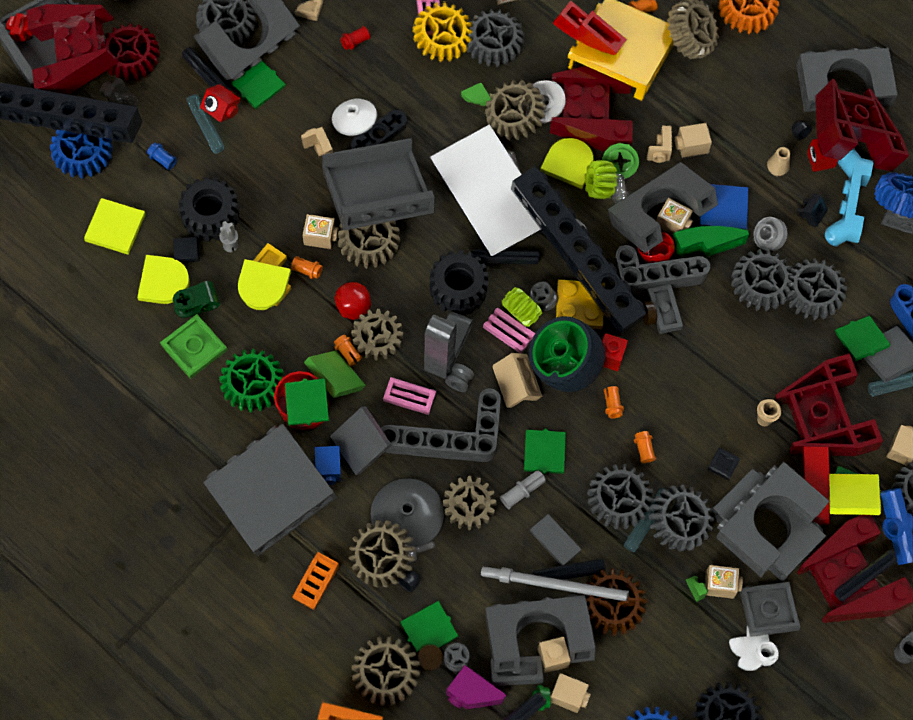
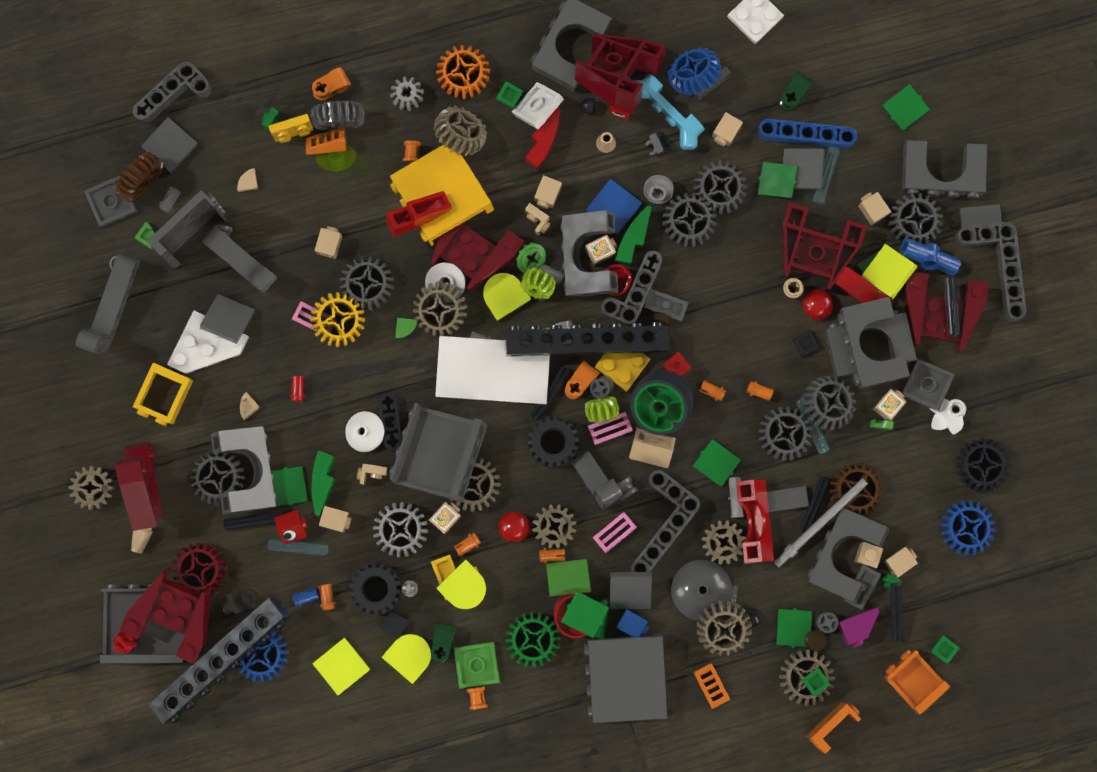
camera: 55 degrees left, 15 degrees up
none -> green slope [312,450,336,517]
none -> orange pin [318,584,336,611]
none -> tan brick [319,506,352,533]
none -> light grey gear [373,502,428,557]
none -> orange bush [467,686,488,710]
none -> green plate [496,81,523,109]
none -> white plate [512,82,564,129]
none -> red slope [525,107,560,171]
none -> orange piece [565,361,600,400]
none -> green piece [595,600,610,639]
none -> tan brick [712,112,743,146]
none -> red arch [736,480,774,563]
none -> green plate [801,668,831,697]
none -> red hair [802,289,834,321]

